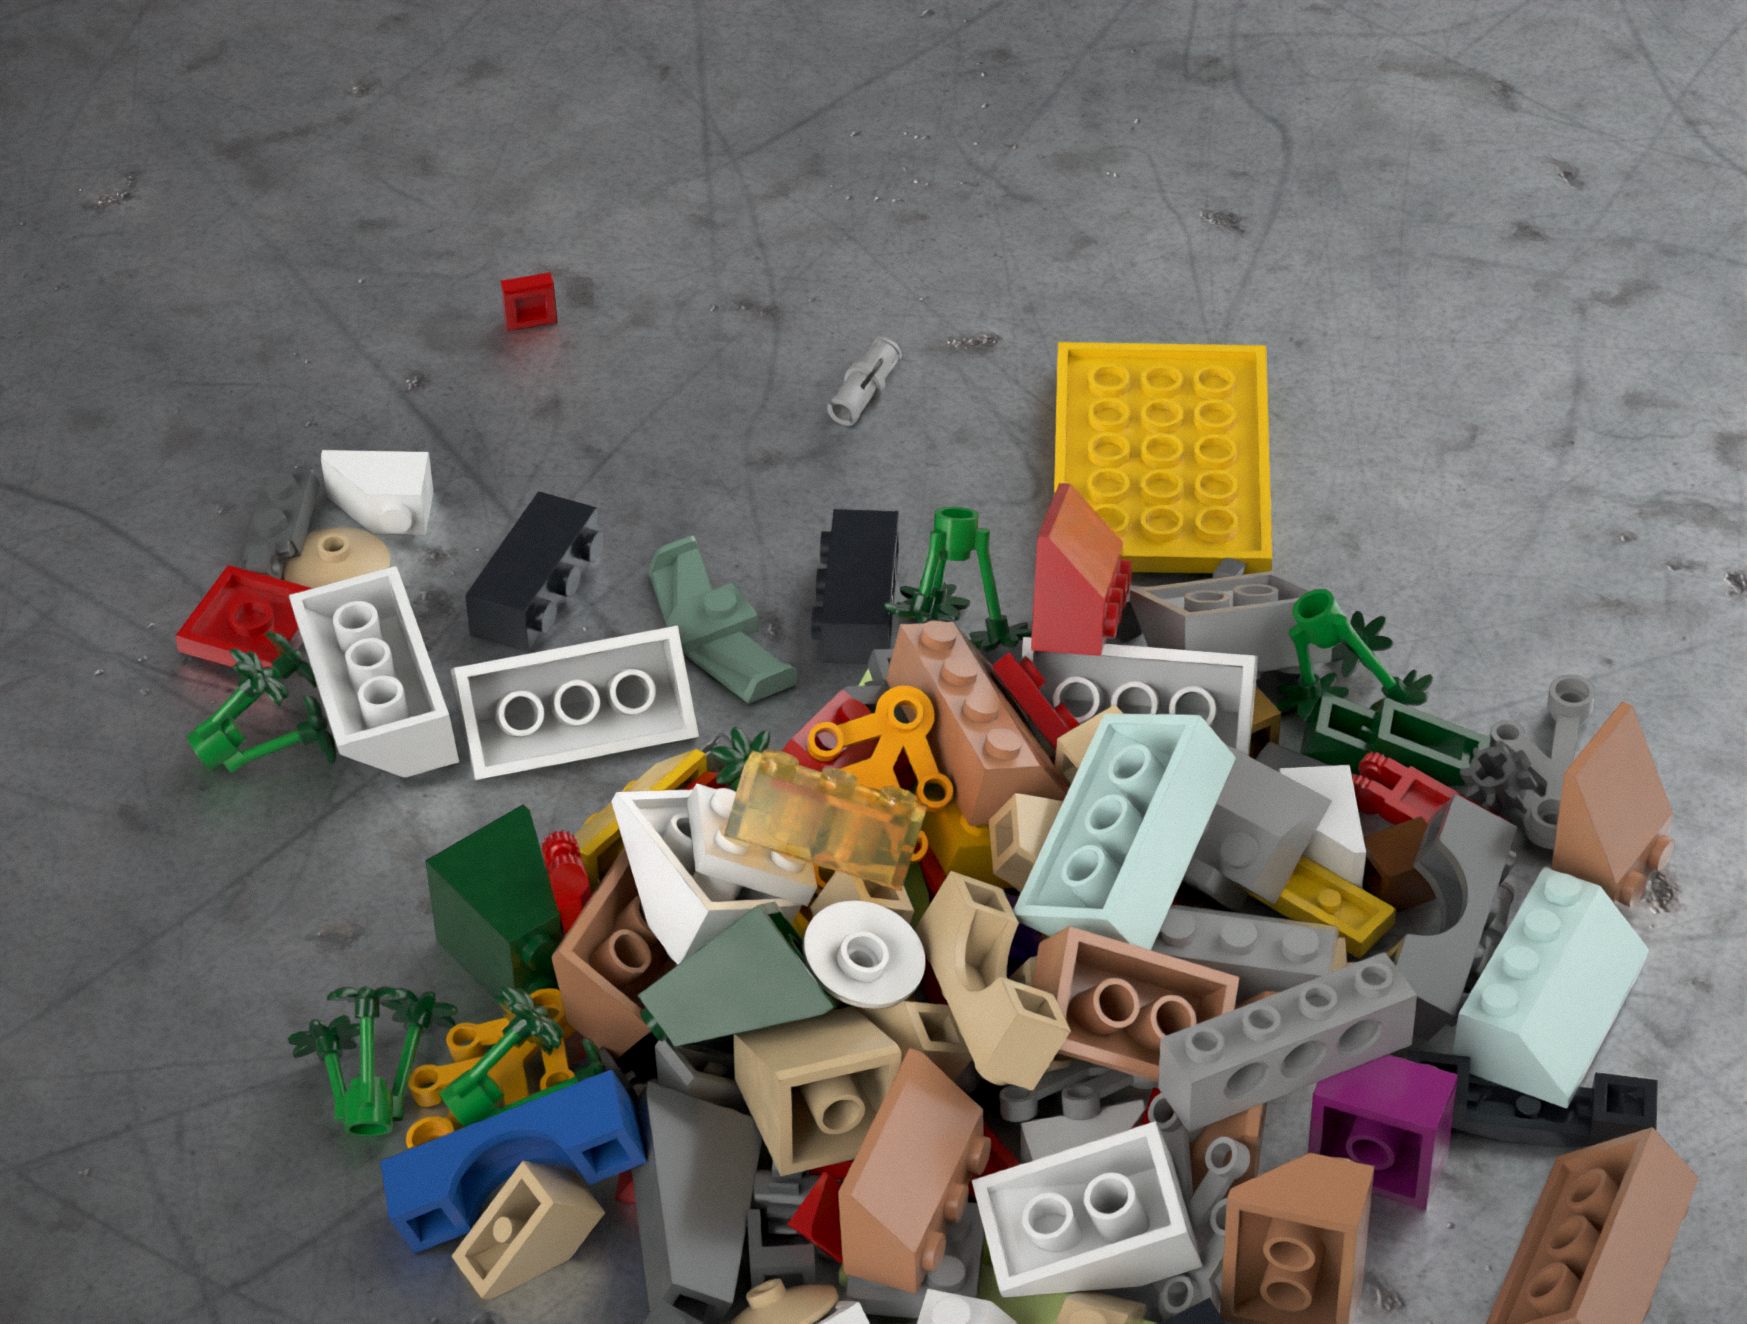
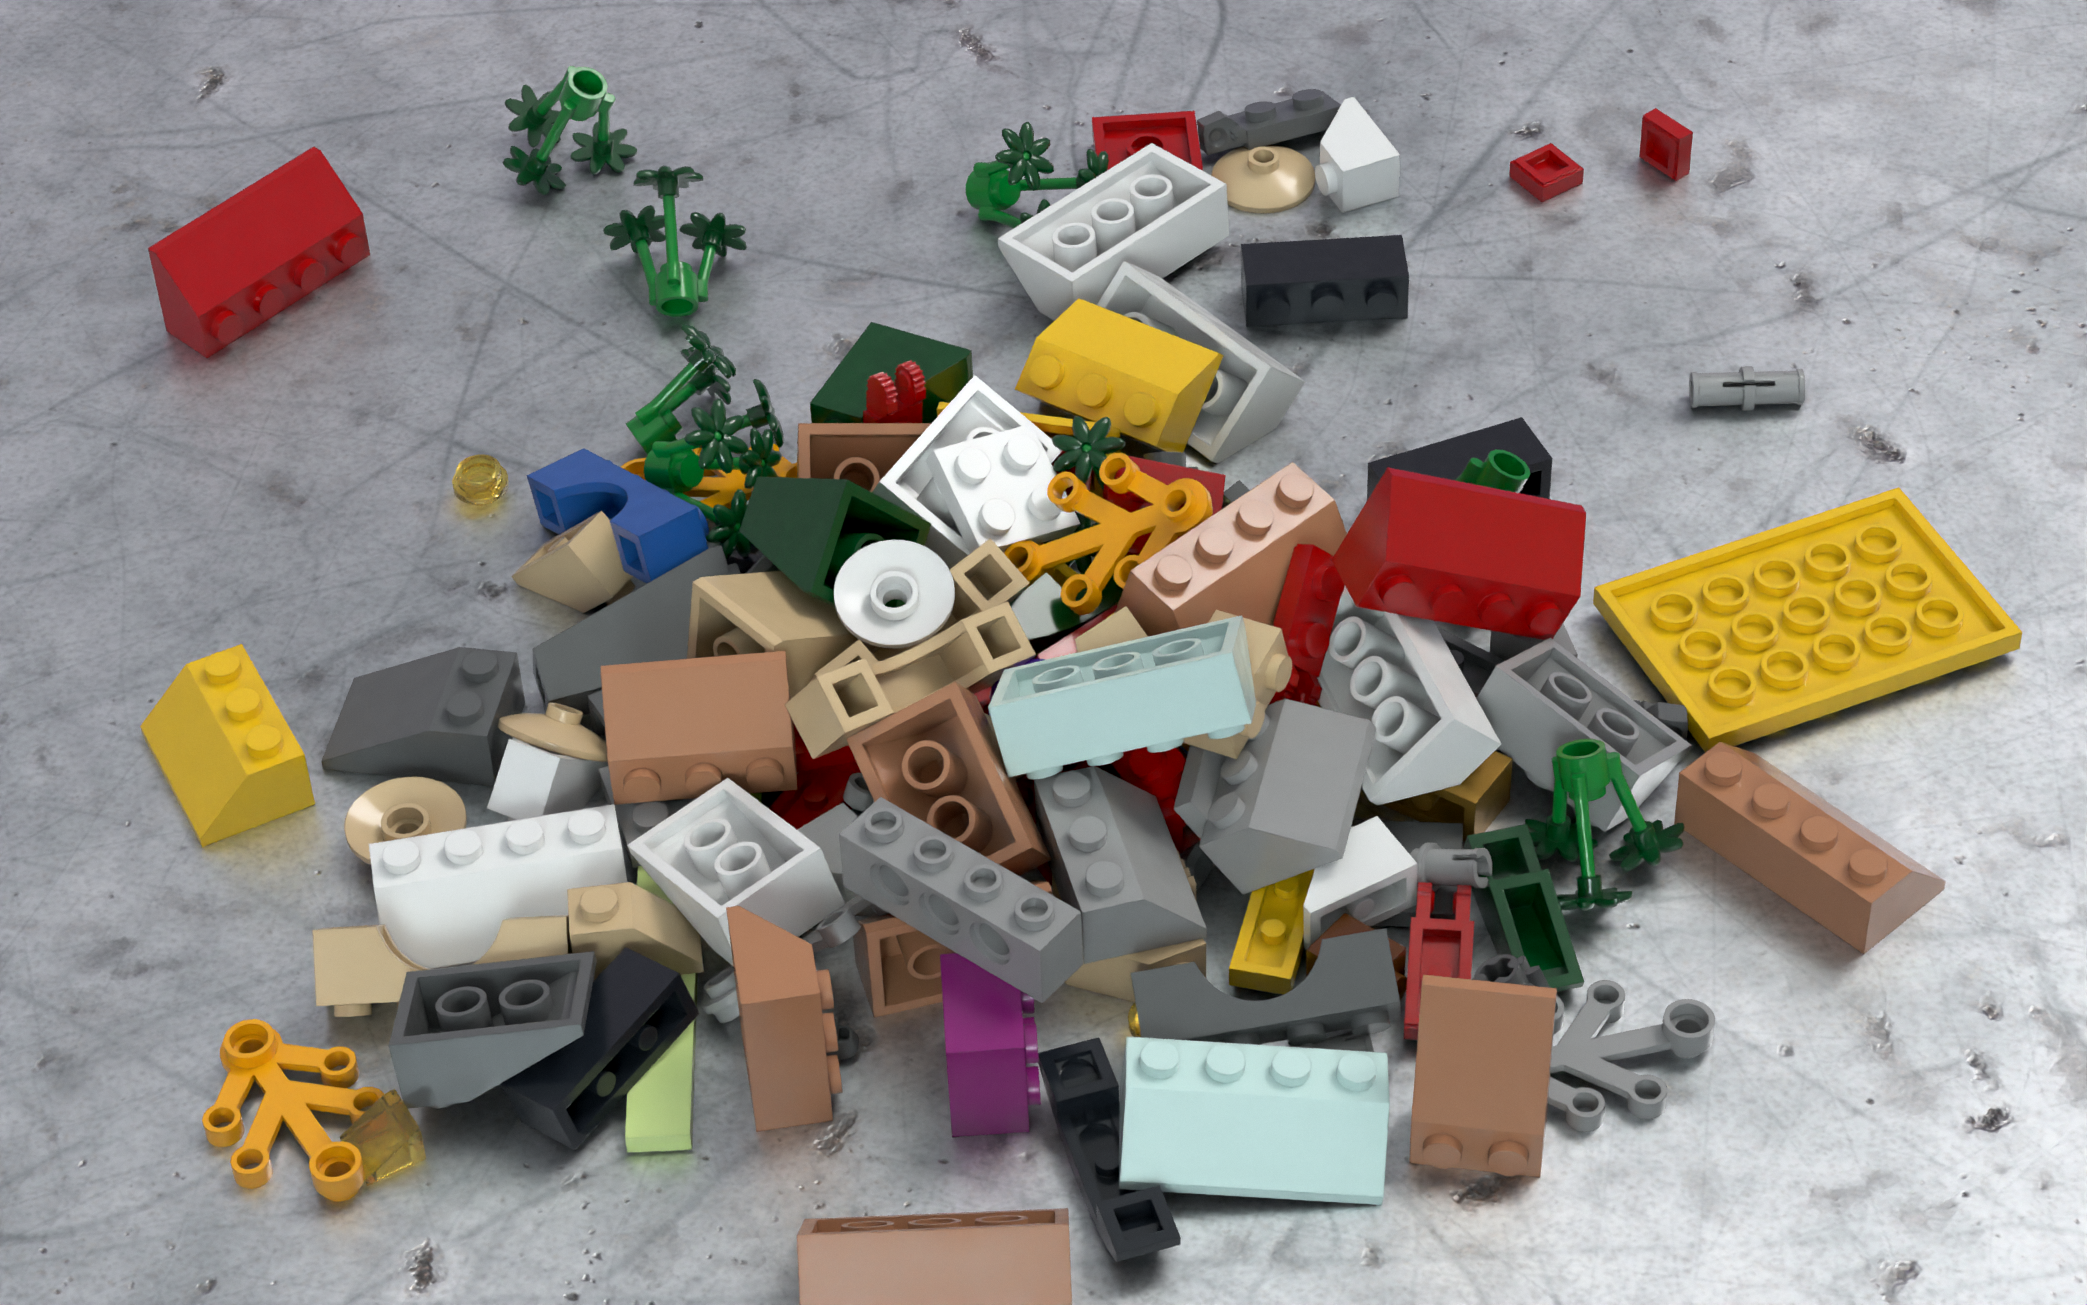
camera: 65 degrees right, 0 degrees up
sand green plate [648,535,798,704] -> none
clear yellow slope [724,749,928,891] -> none
none -> clear yellow plate [452,454,509,506]
none -> plant [603,165,747,317]
none -> yellow slope [1015,298,1224,453]
none -> light grey pin [1410,843,1492,892]
none -> red tile [1509,143,1584,202]
none -> nougat slope [1674,742,1946,954]

